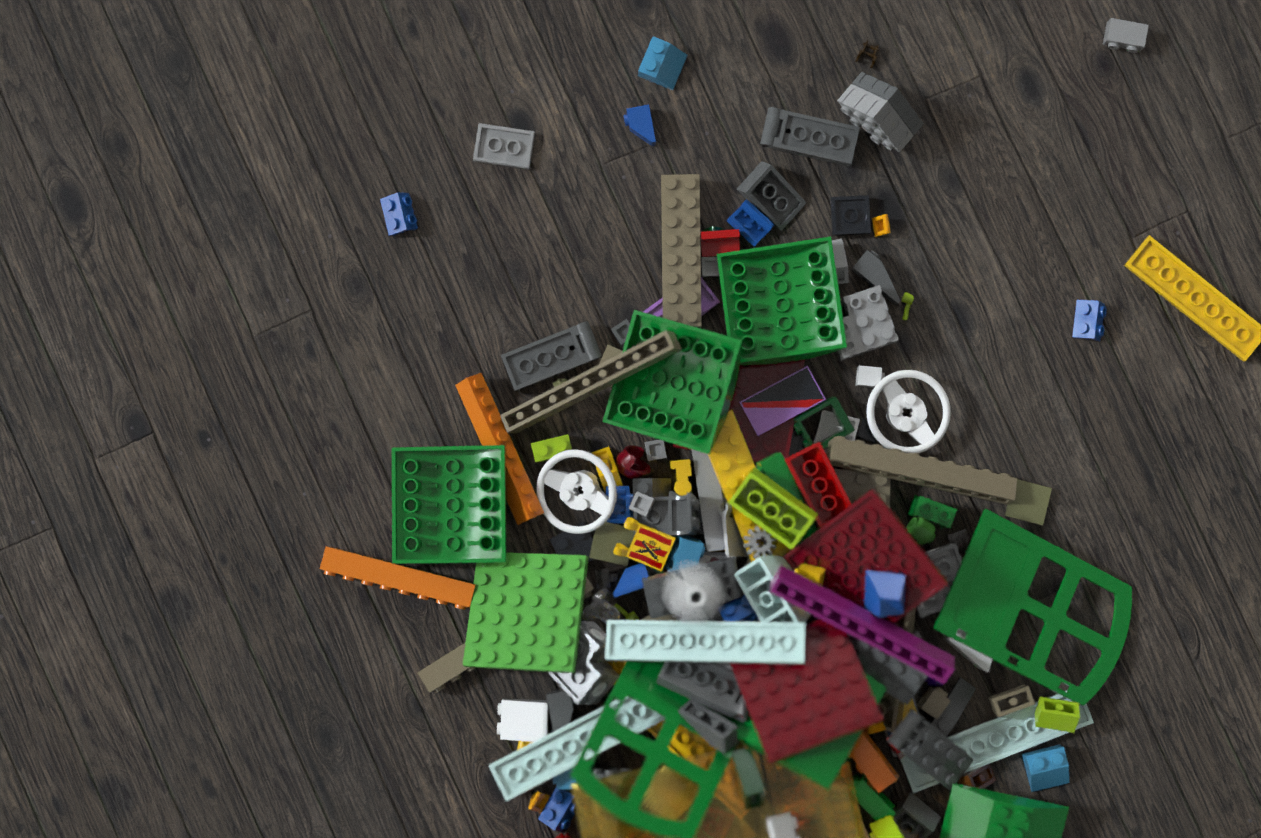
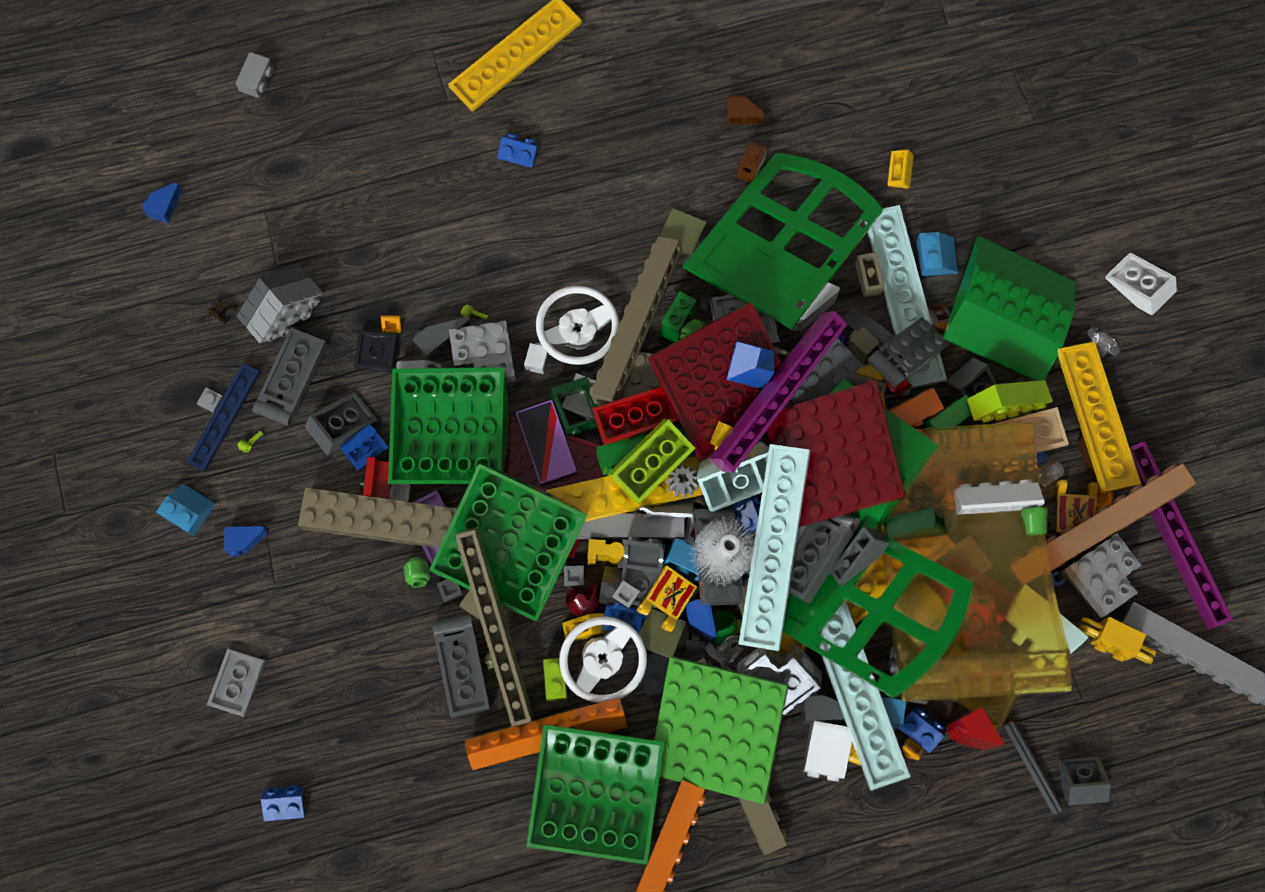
camera: 80 degrees left, 10 degrees down
lime brick [1035,697,1080,733] -> none
none -> dark blue plate [186,363,260,472]
none -> light grey plate [197,388,223,413]
none -> lime hand [238,431,263,453]
none -> bright green head [404,557,430,588]
none -> green helmet [712,611,737,646]
none -> reddish brown slope [726,95,764,125]
none -> reddish brown torso [736,141,767,184]
none -> yellow slope [888,149,913,188]

